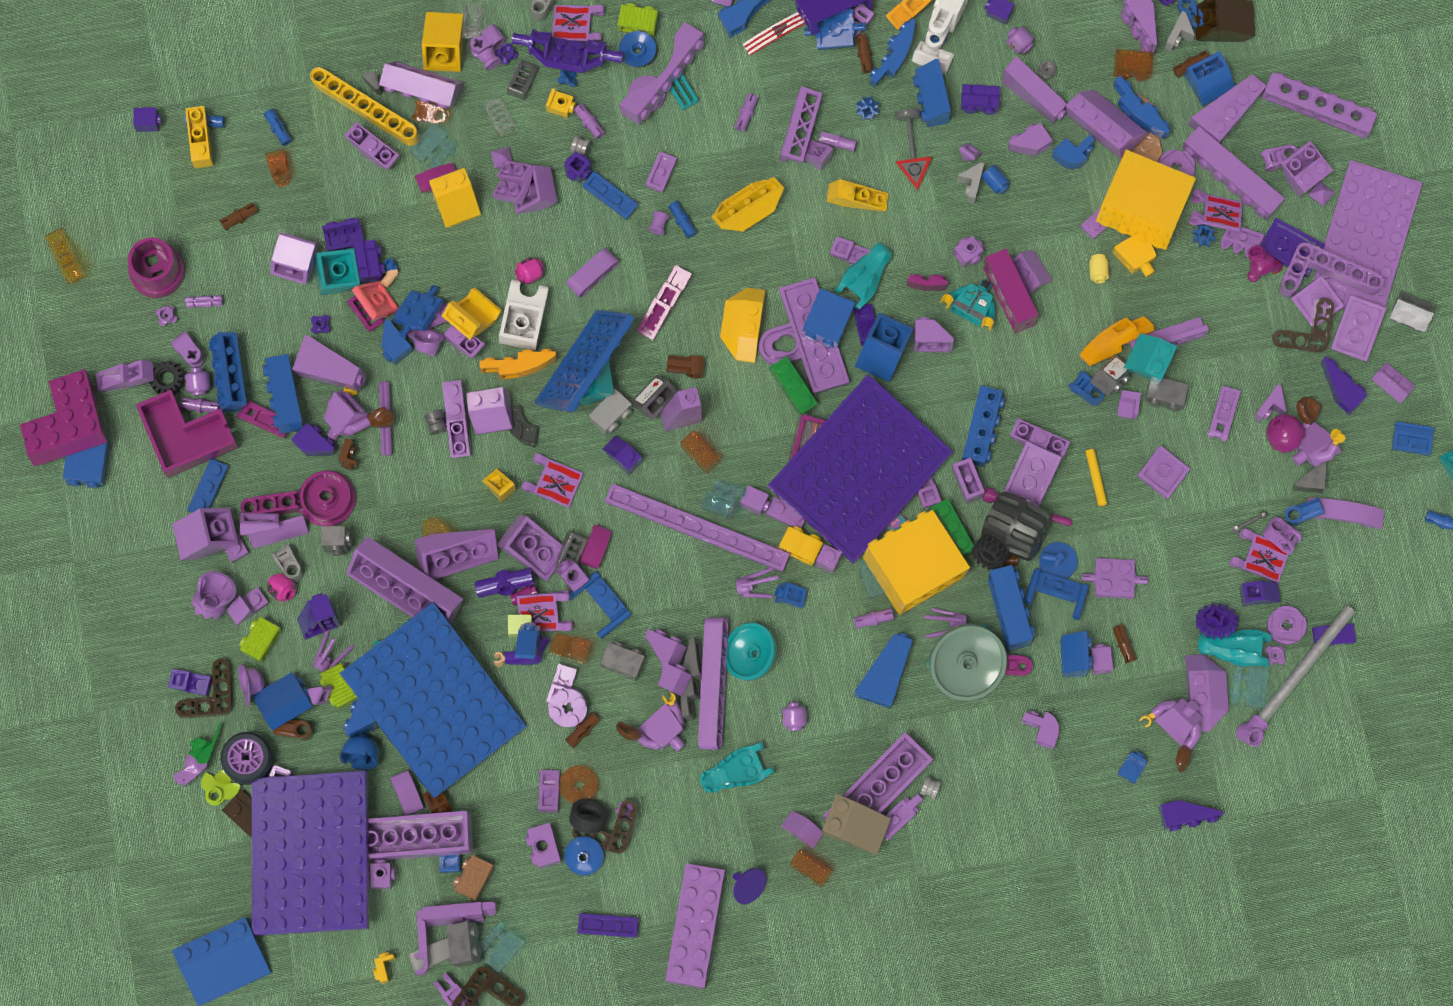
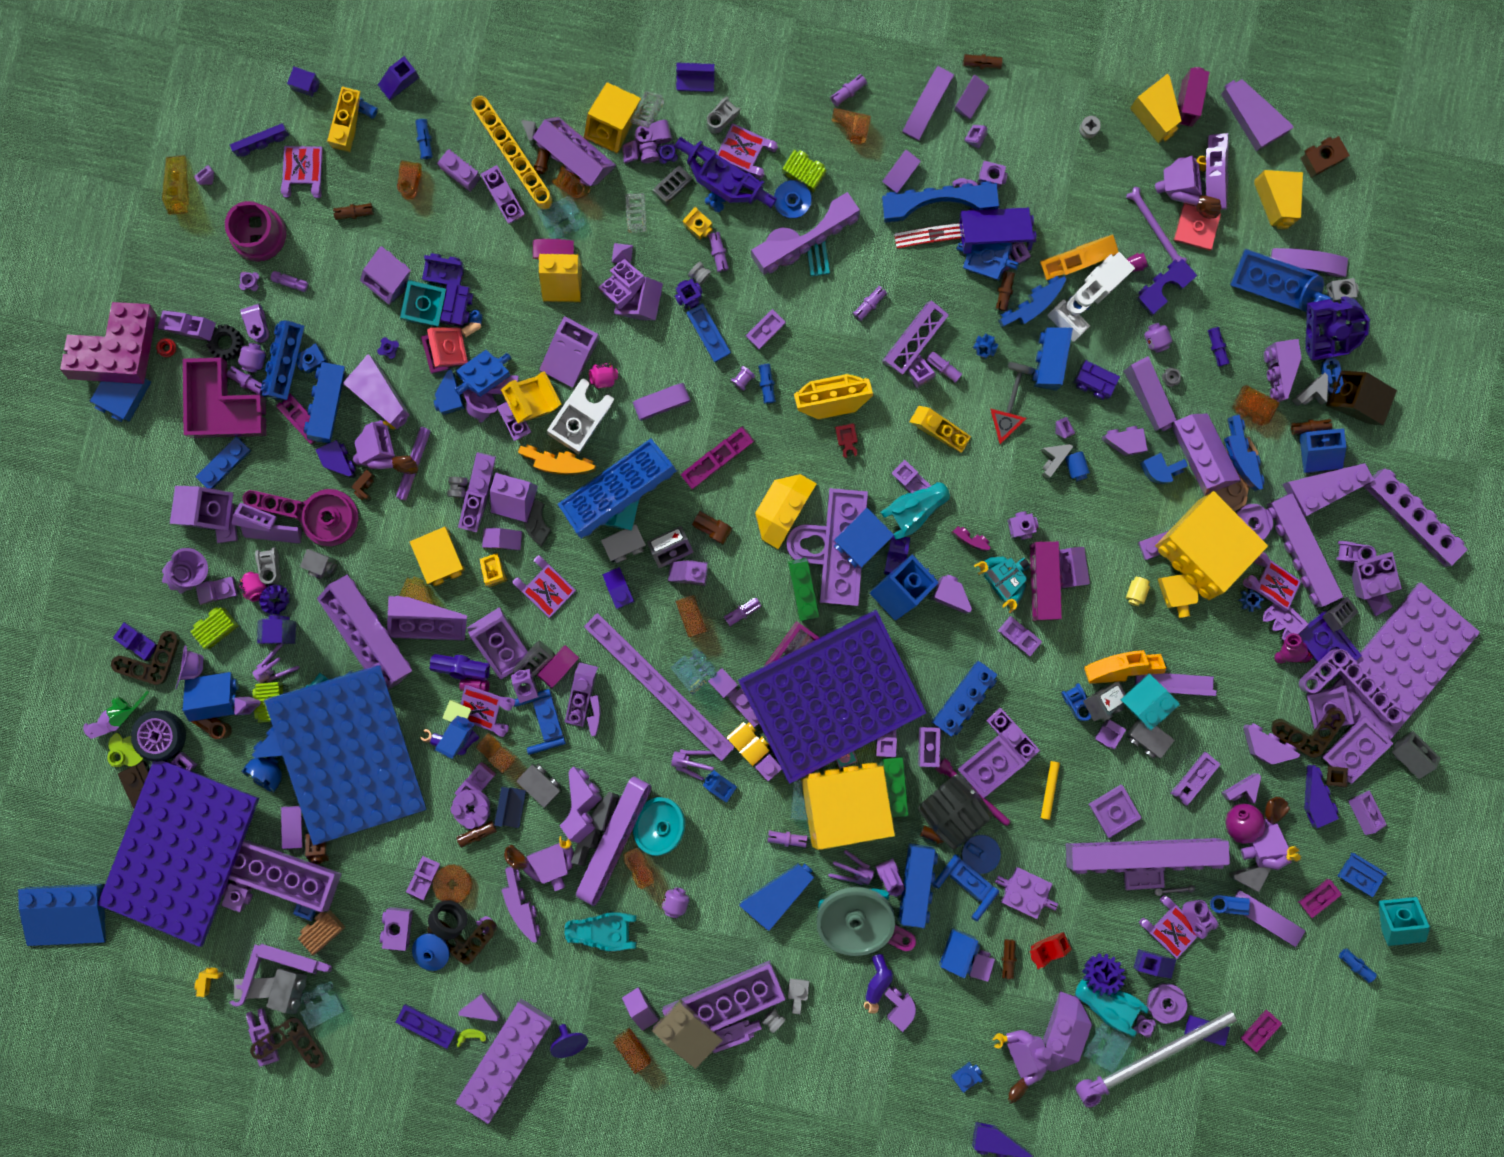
camera: 15 degrees right, 10 degrees up
black tyre [971,535,1009,571] -> none
none -> red plate [156,338,176,357]
none -> medium lavender slope [194,165,214,185]
none -> dark purple plate [229,123,290,157]
none -> dark purple gear [259,585,290,615]
none -> flag [281,146,323,198]
none -> blue brick [296,343,328,374]
none -> dark purple slope [378,56,419,101]
none -> yellow panel [409,527,465,586]
none -> medium lavender brick [437,149,481,191]
none -> lime piece [457,1029,486,1047]
none -> medium lavender slope [458,992,500,1021]
none -> medium lavender slope [482,528,522,550]
none -> dark blue panel [494,786,526,828]
none -> medium lavender slope [502,866,541,943]
none -> reddish brown pin [533,148,550,174]
none -> medium lavender slope [539,316,600,388]
none -> medium lavender slope [565,662,598,727]
none -> medium lavender slope [587,695,601,736]
none -> medium lavender slope [623,140,640,164]
none -> clear orange brick [624,846,655,889]
none -> medium lavender axle [724,598,761,627]
none -> light grey plate [788,978,809,1014]
none -> dark red plate [835,423,858,459]
none -> dark purple arm [864,954,893,1014]
none -> medium lavender piece [875,858,905,897]
none -> medium lavender slope [998,616,1042,656]
none -> red brick [1030,932,1072,969]
none -> medium lavender brick [1066,838,1230,874]
none -> medium lavender plate [1124,868,1165,890]
none -> dark purple pin [1207,327,1230,367]
none -> magenta plate [1241,1010,1282,1053]
none -> medium lavender slope [1243,723,1300,765]
none -> magenta plate [1298,879,1342,918]
none -> flat silver slope [1322,597,1358,632]
none -> dark brown slope [1326,766,1348,787]

